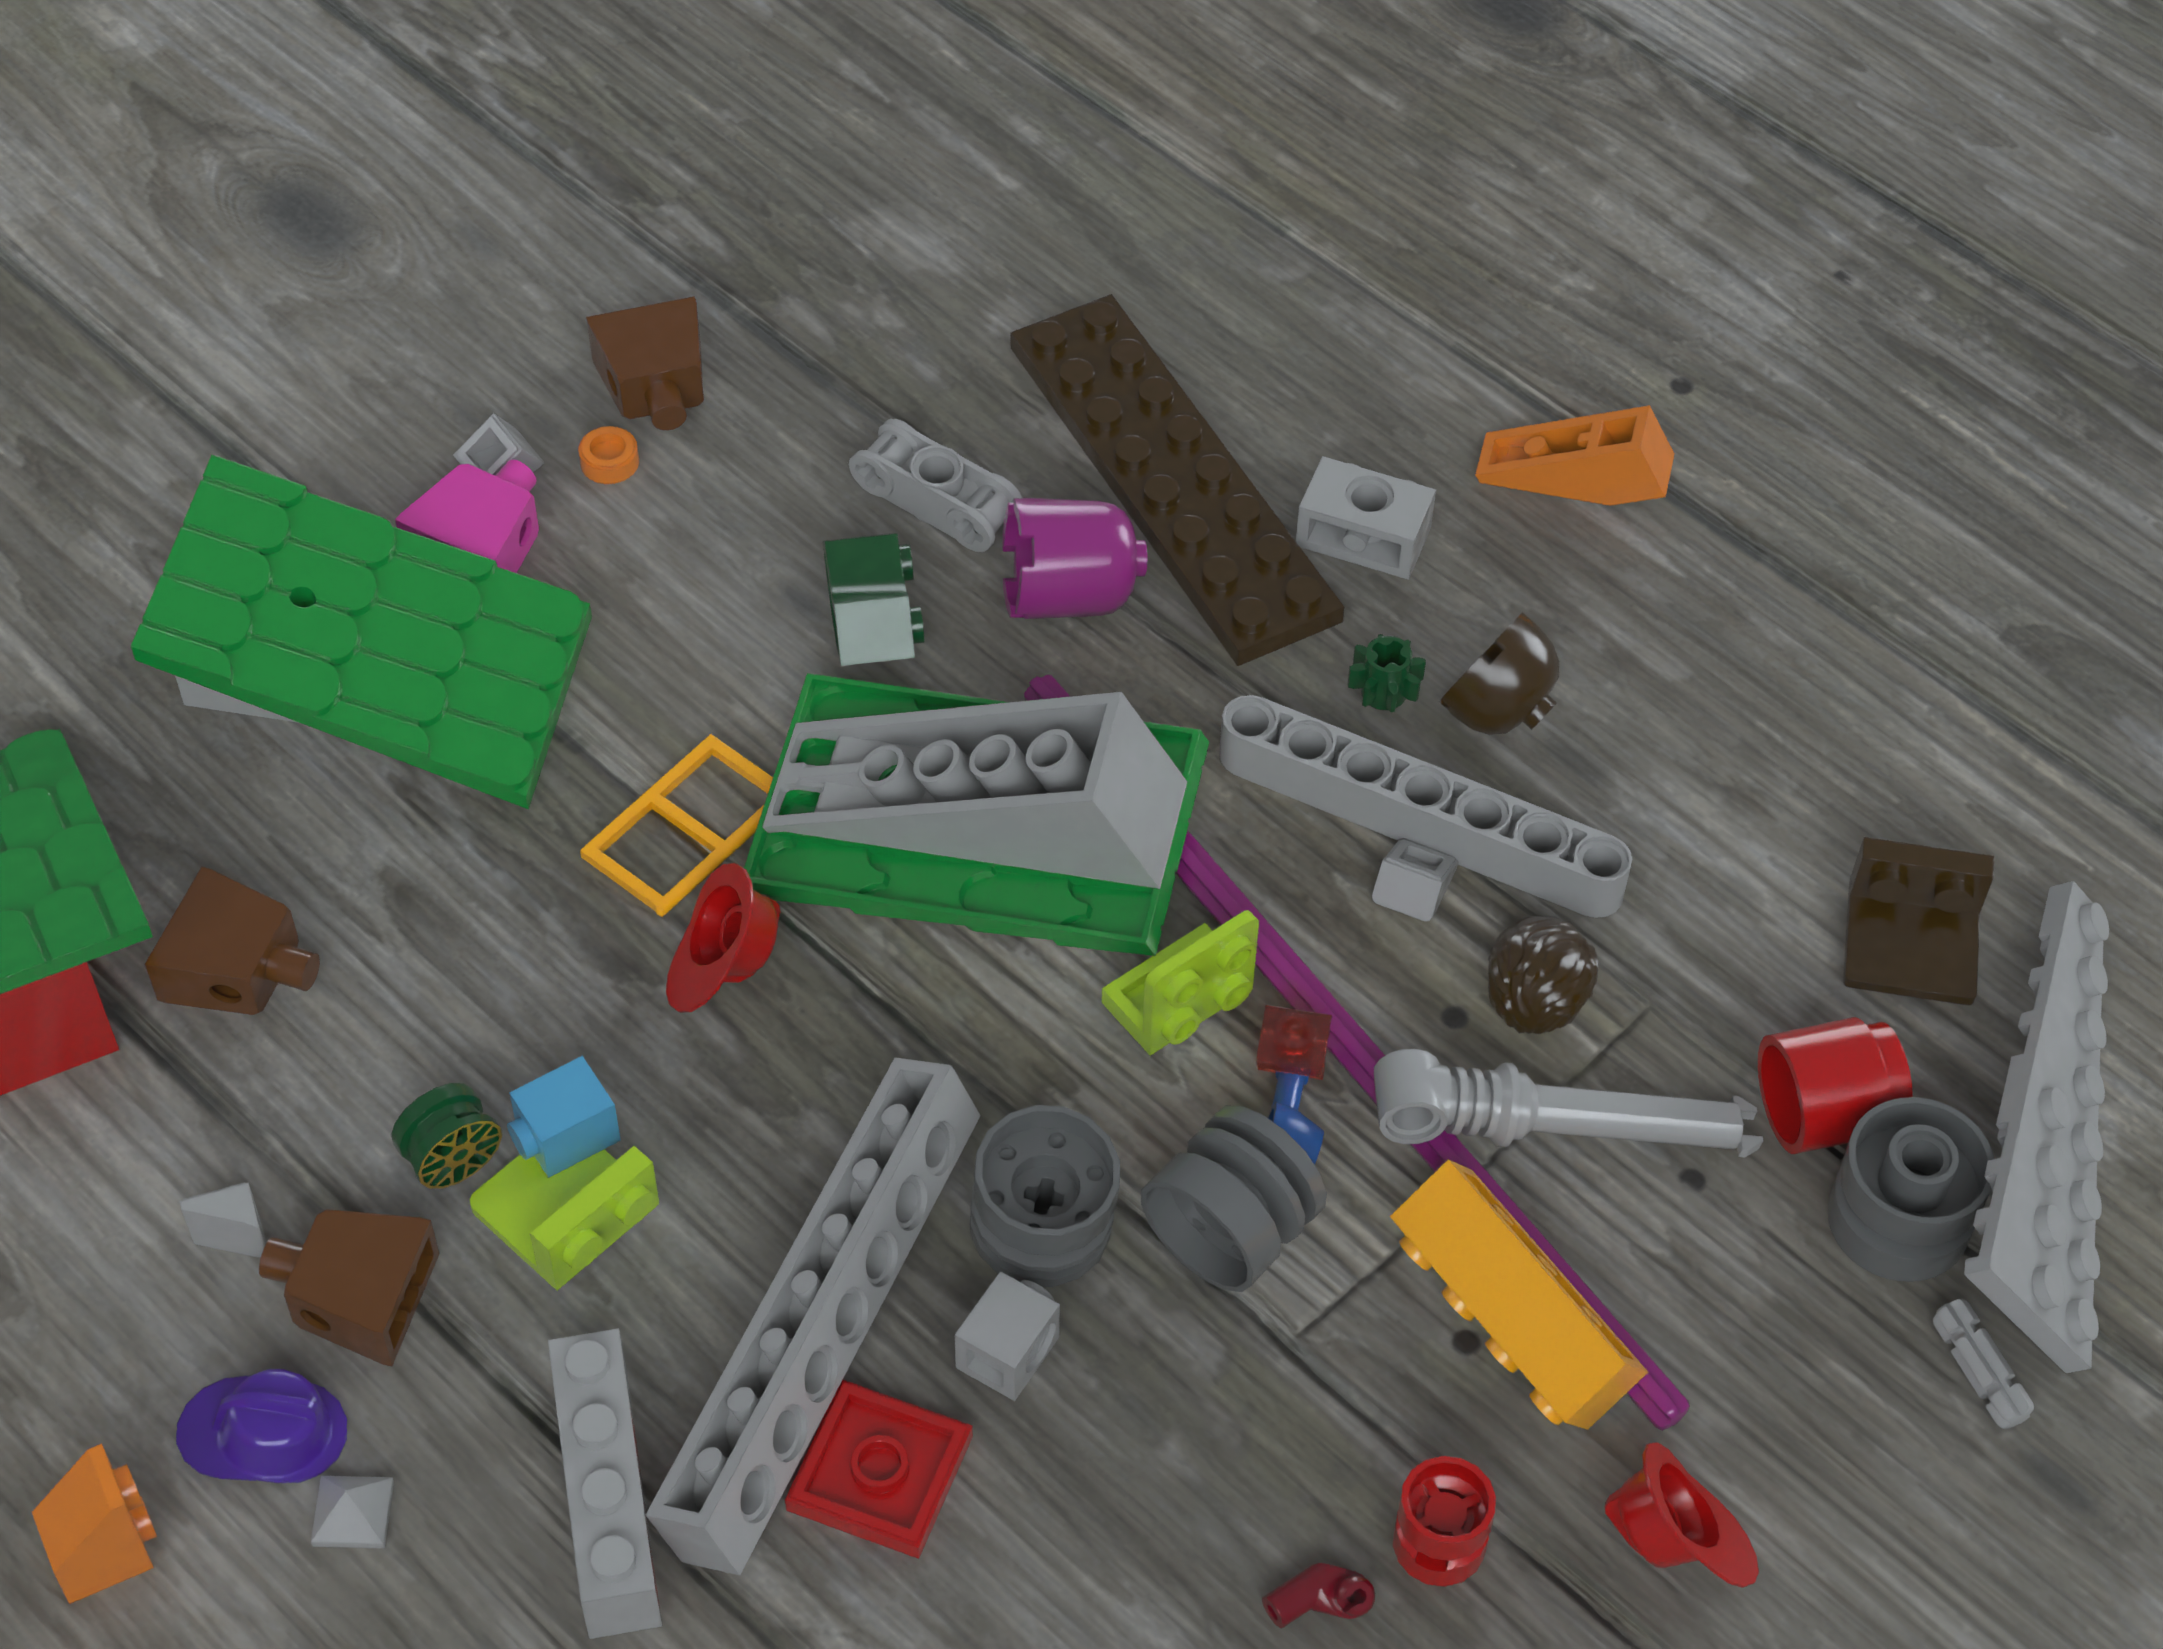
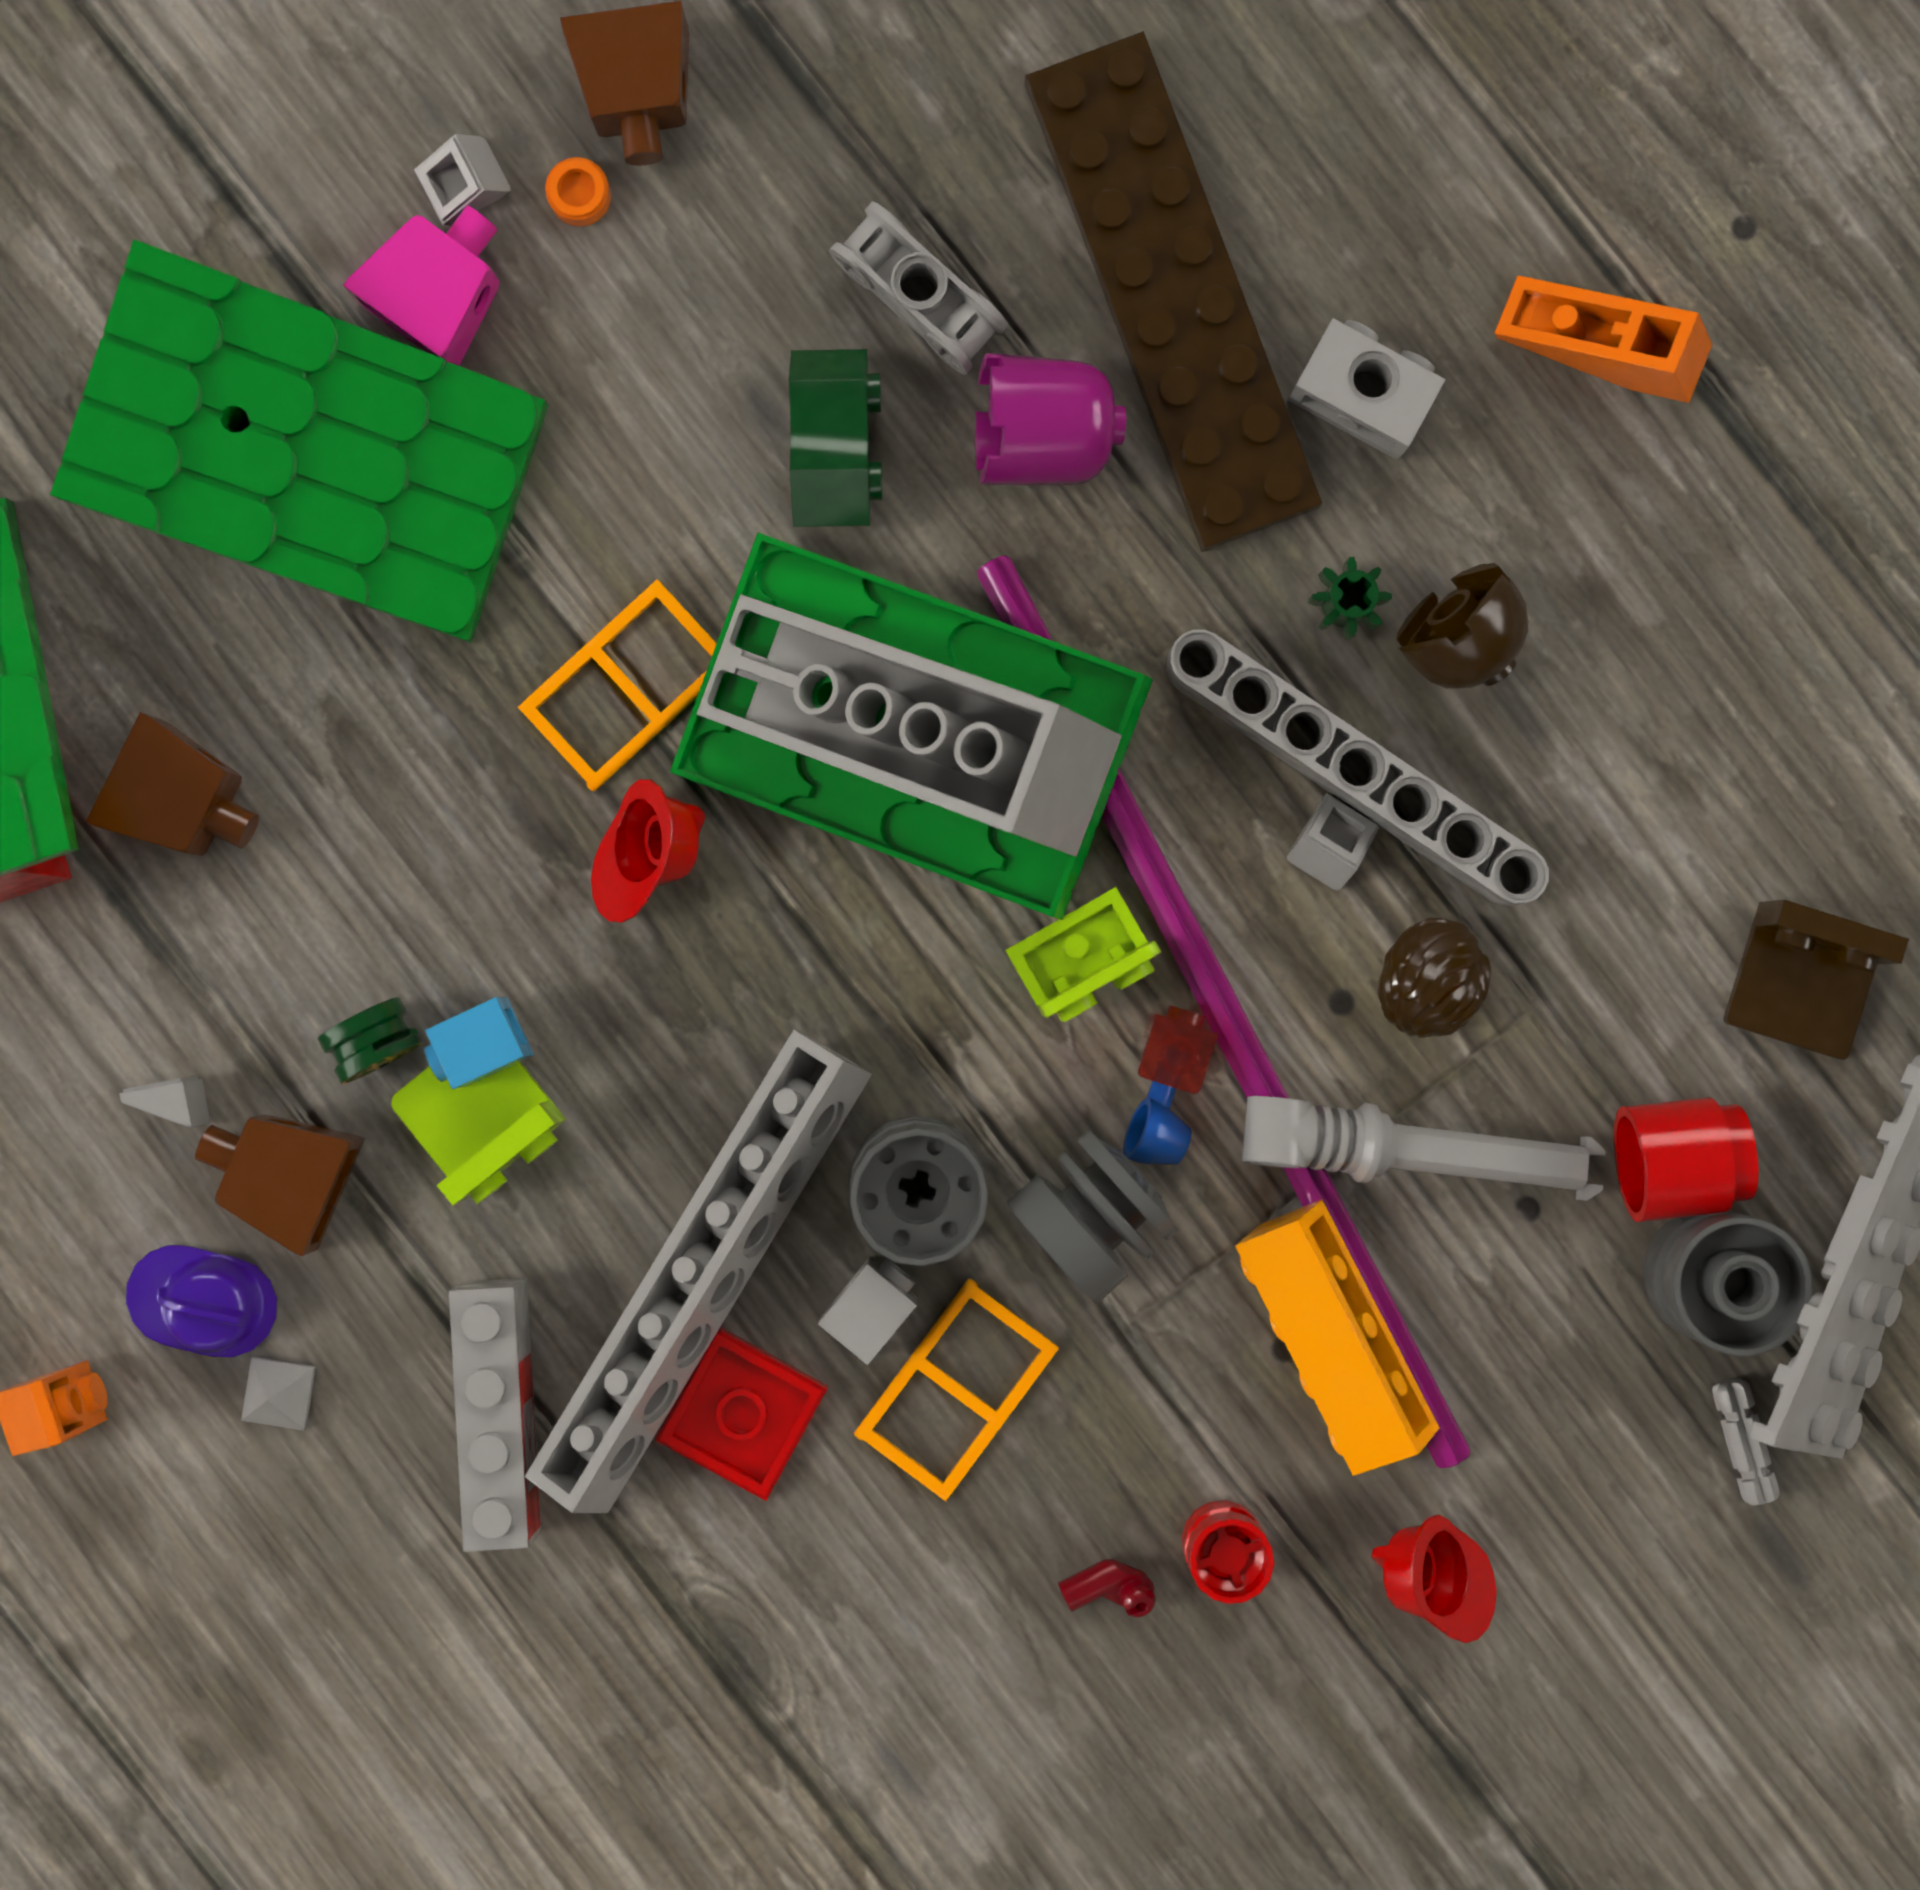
camera: 10 degrees right, 35 degrees up
none -> light orange window [854,1278,1059,1501]

